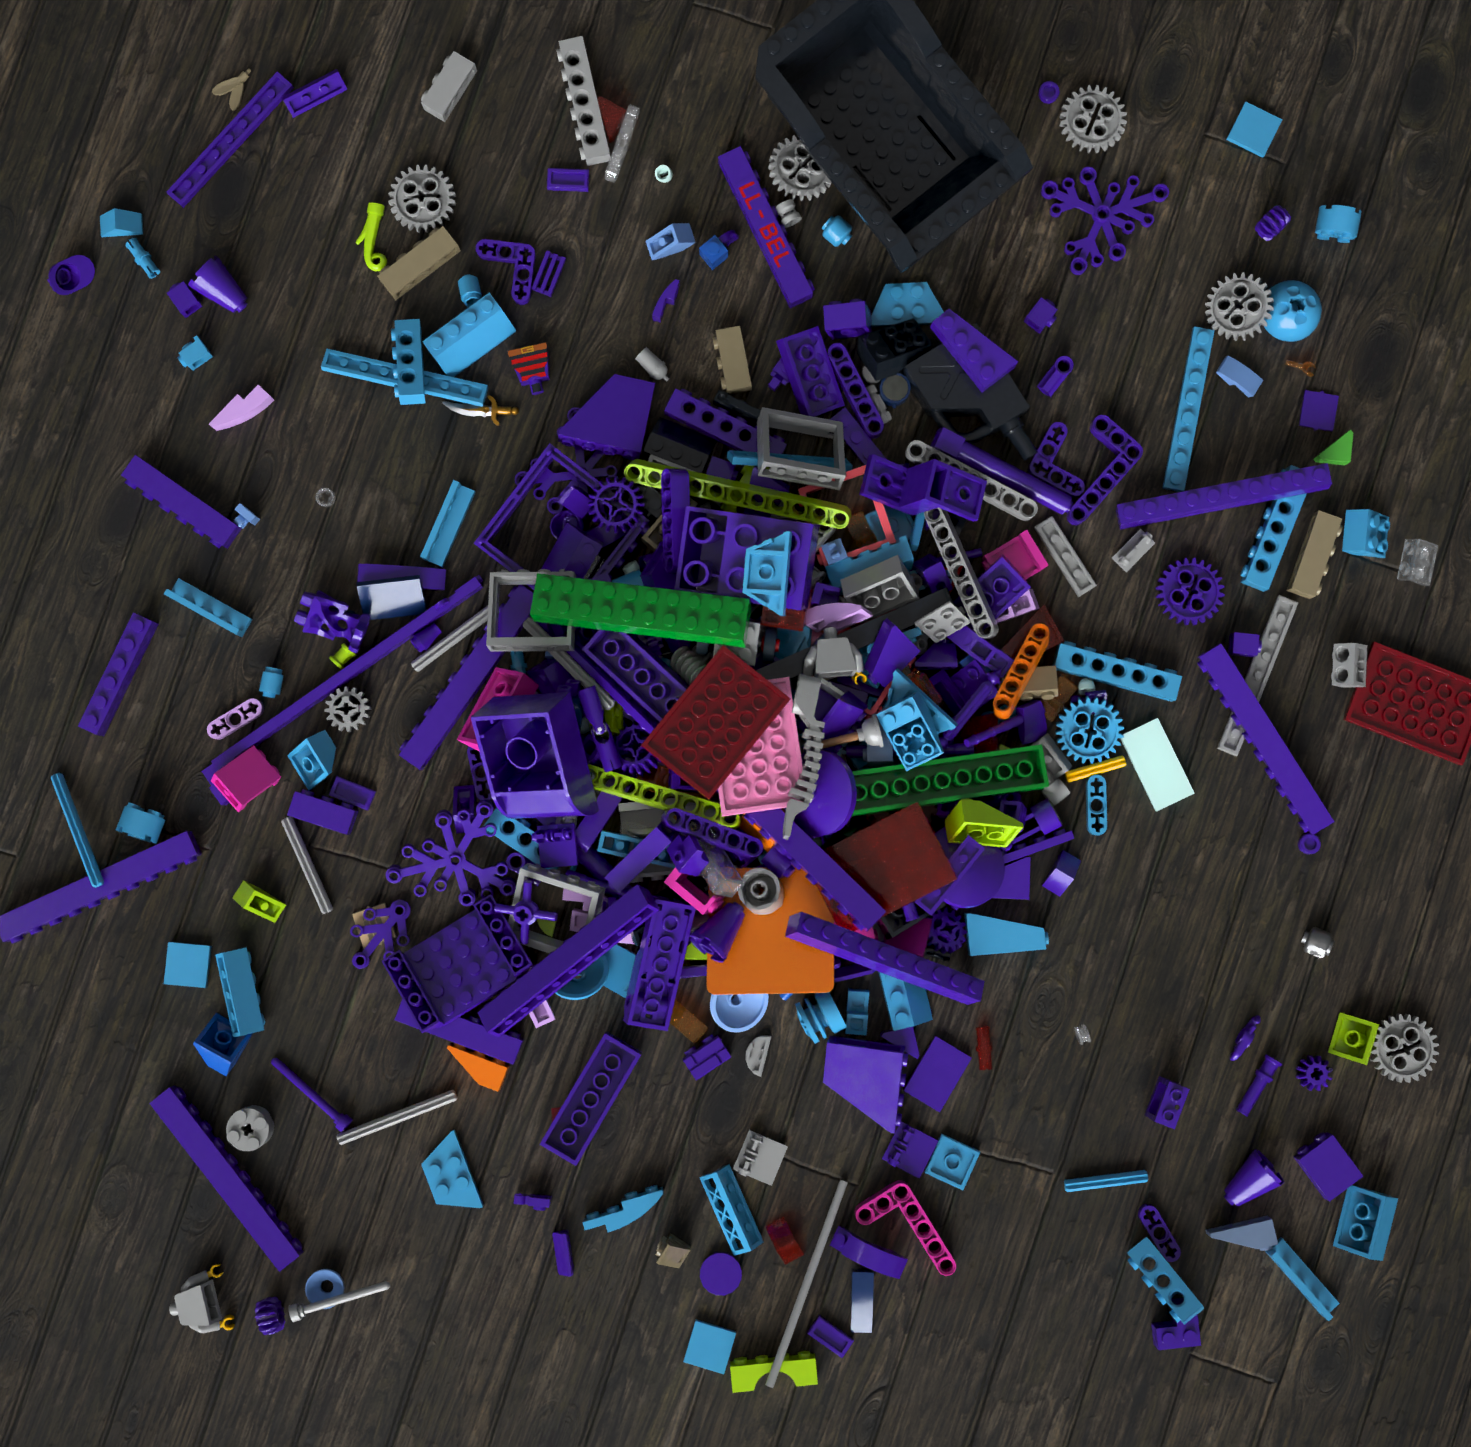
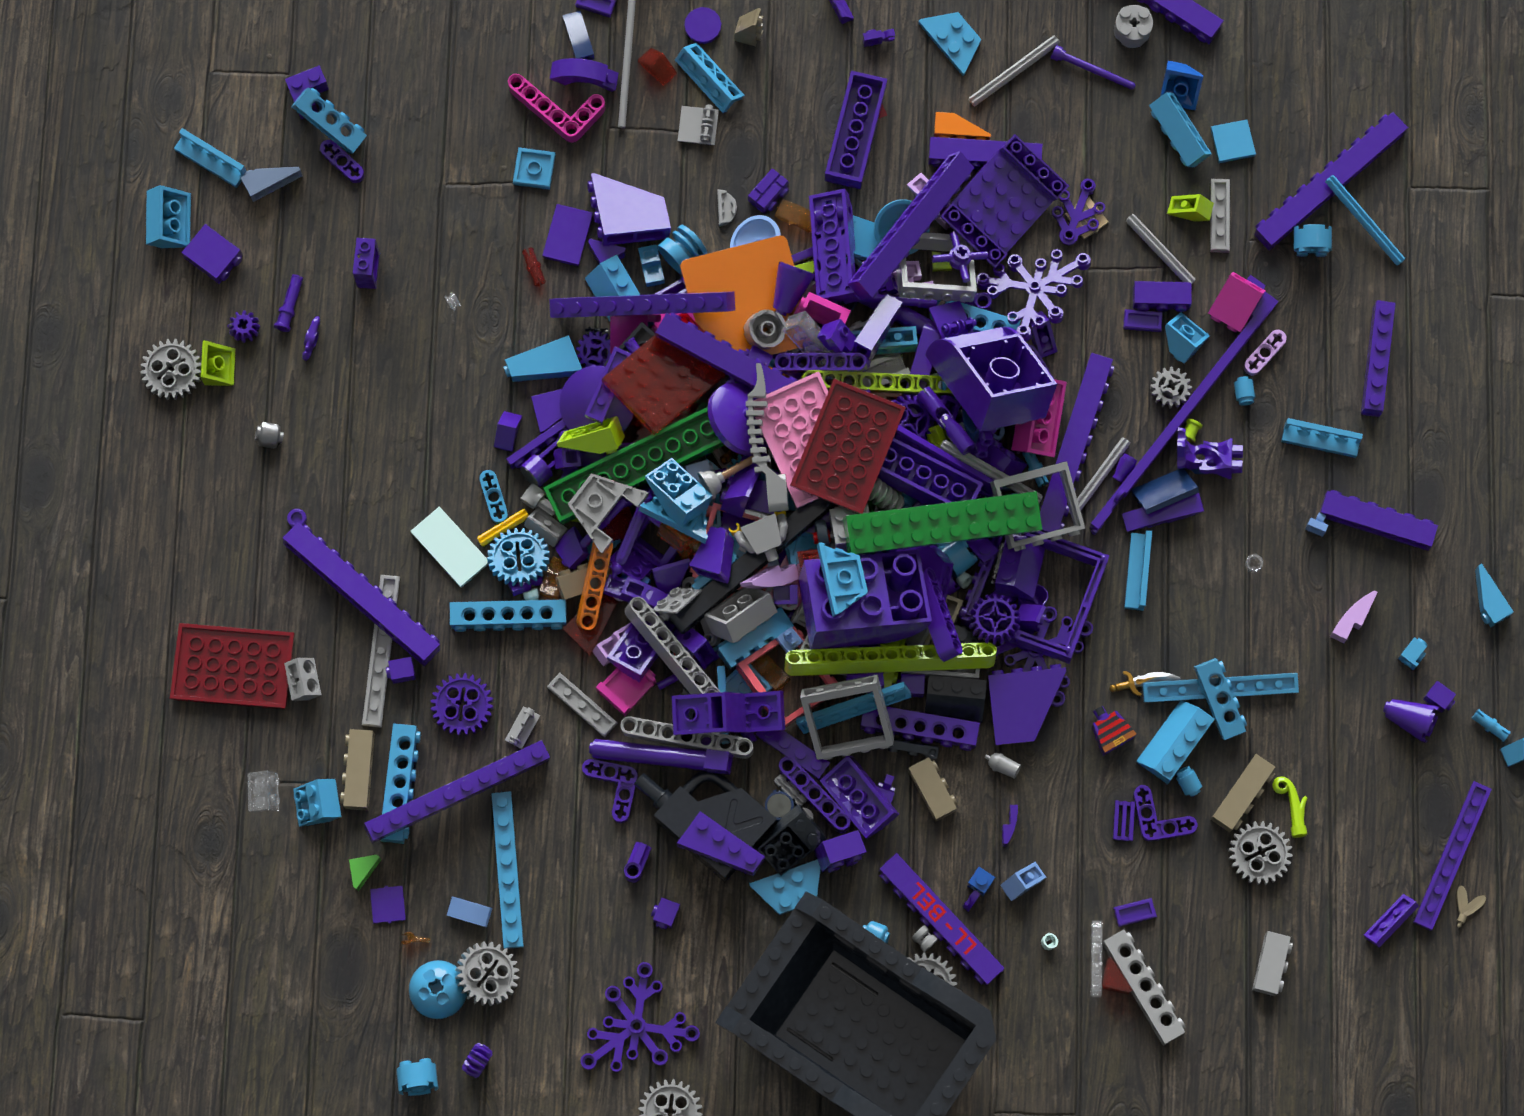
camera: 165 degrees right, 10 degrees down
dark azure slope [583,1185,664,1232] -> none
dark purple hinge [882,1121,938,1178] -> none
dark azure axle [1064,1170,1148,1192] -> none
dark purple beam [1066,415,1143,526] -> none
dark purple cone [1224,1149,1285,1206] -> none
none -> light grey wing [568,473,649,554]
none -> light grey tile [1210,179,1230,253]
none -> dark azure slope [1475,564,1514,627]

